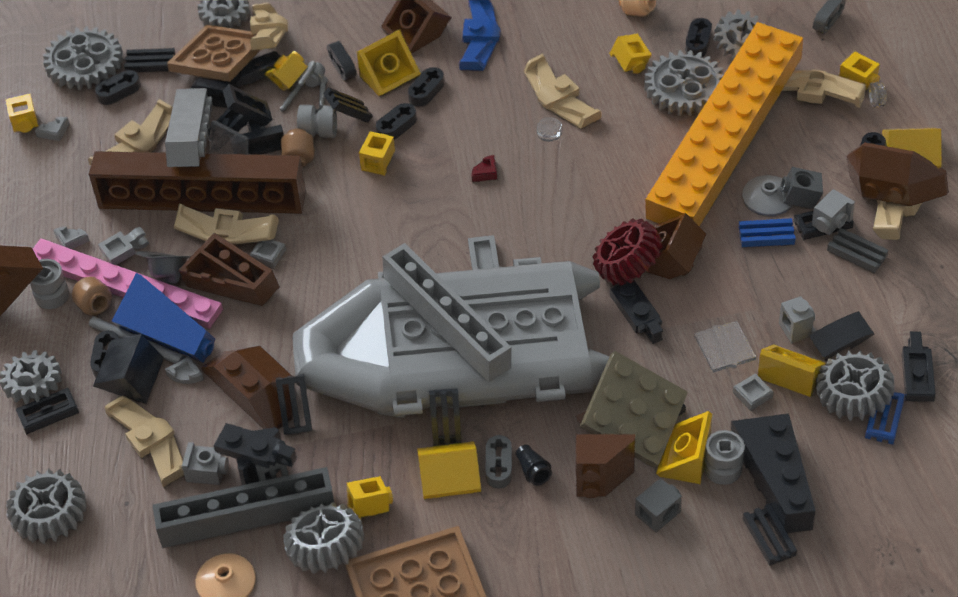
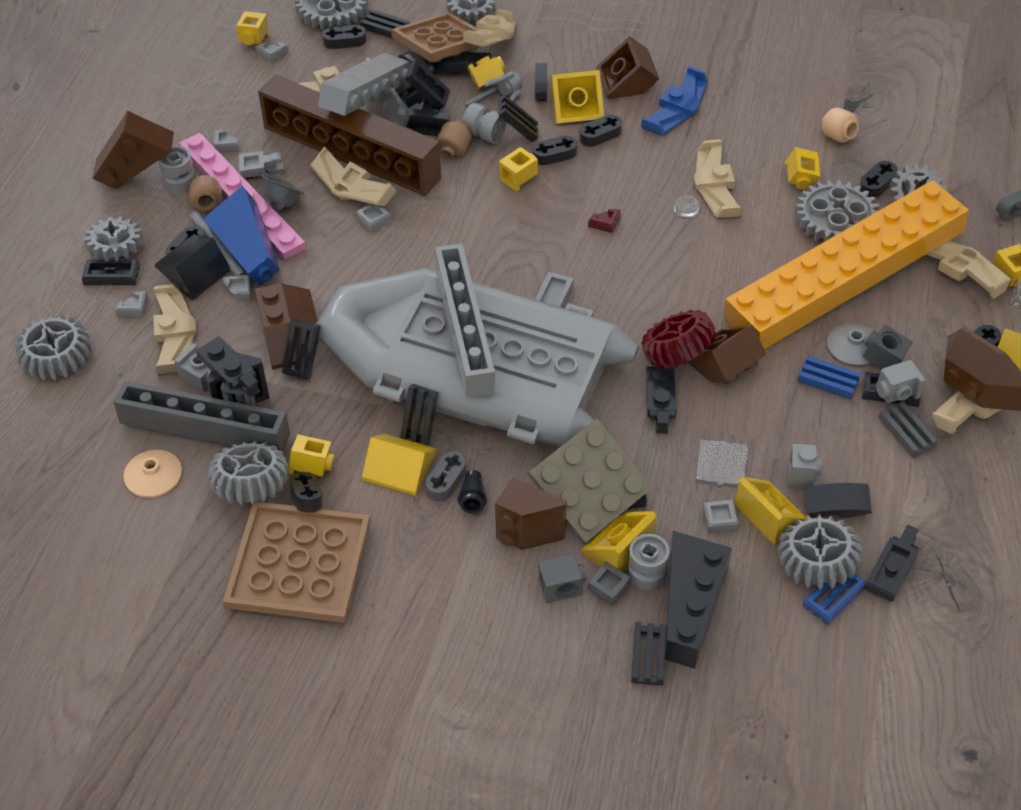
camera: 25 degrees right, 0 degrees up
reddish brown wedge [178,233,280,306] -> none
none -> light grey tile [115,291,148,317]
none -> black beam [290,472,322,512]
none -> dark grey plate [587,562,631,605]

